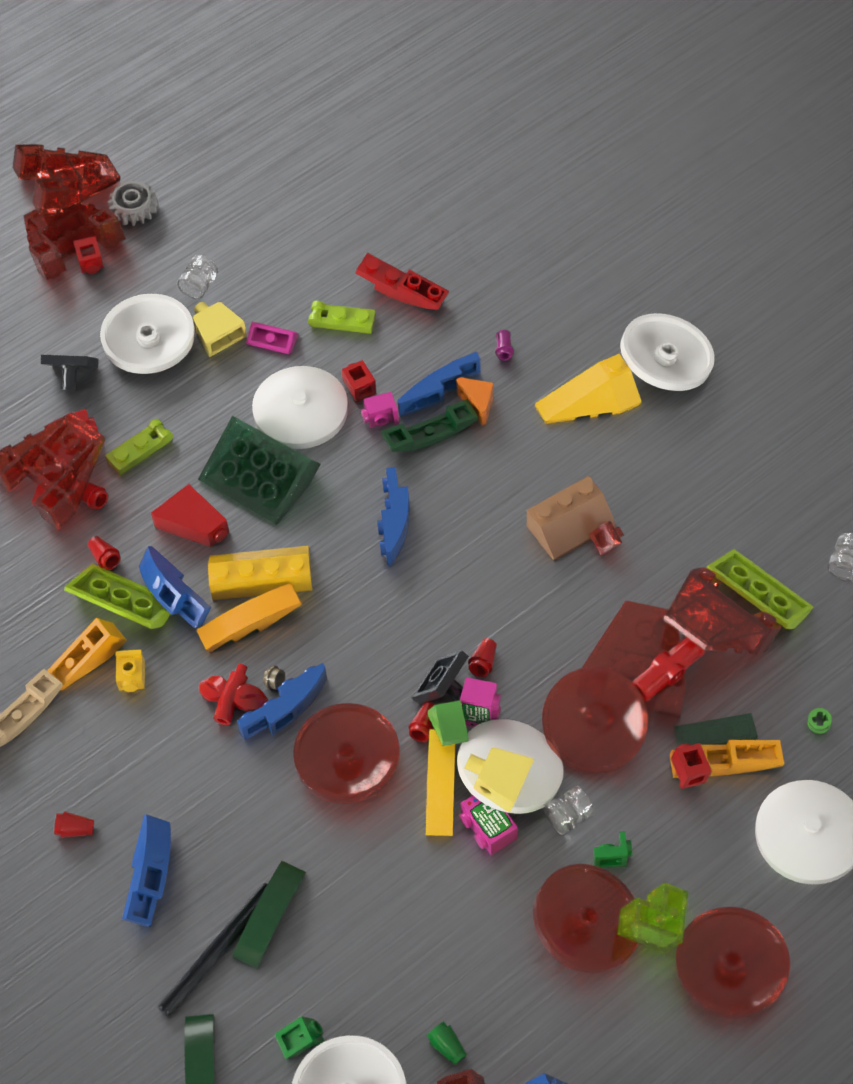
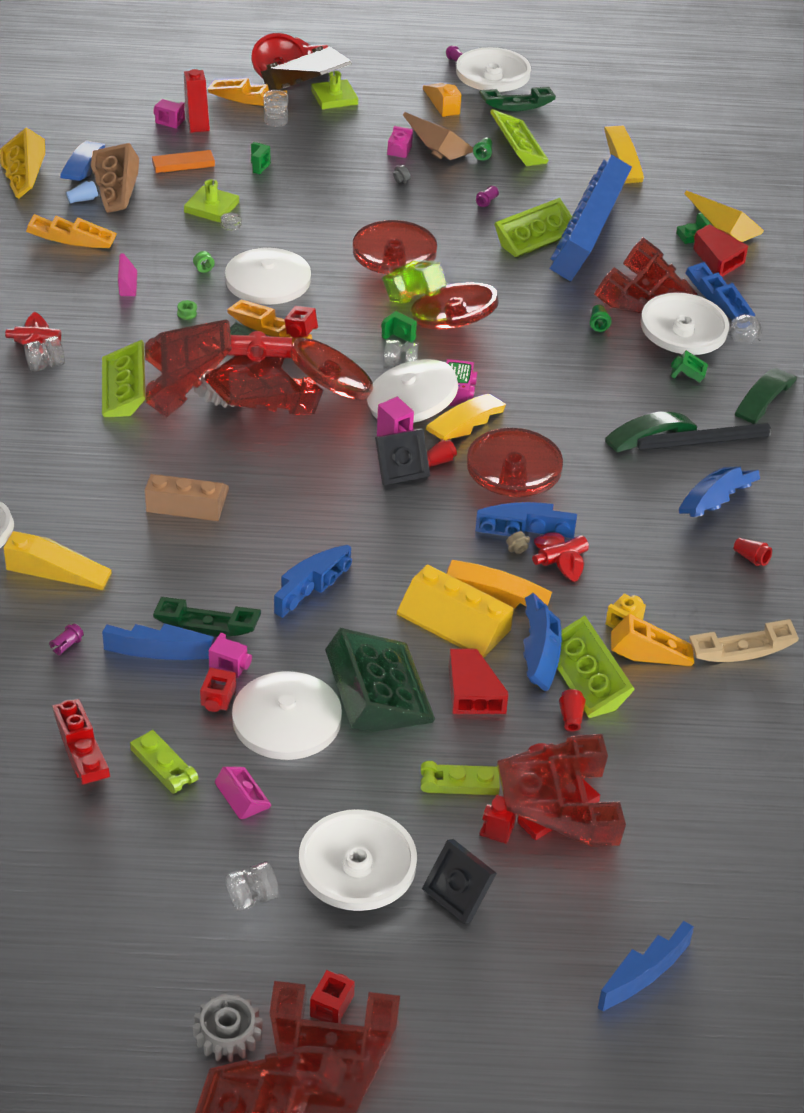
camera: 145 degrees left, 15 degrees down
light yellow torso [192,302,247,357] -> none
bright green slope [428,700,468,746] -> none
orange slope [456,377,494,426] -> none
light yellow torso [464,747,534,813] -> none
red cone [468,638,497,677] -> none
clear red tile [589,521,624,556] -> none

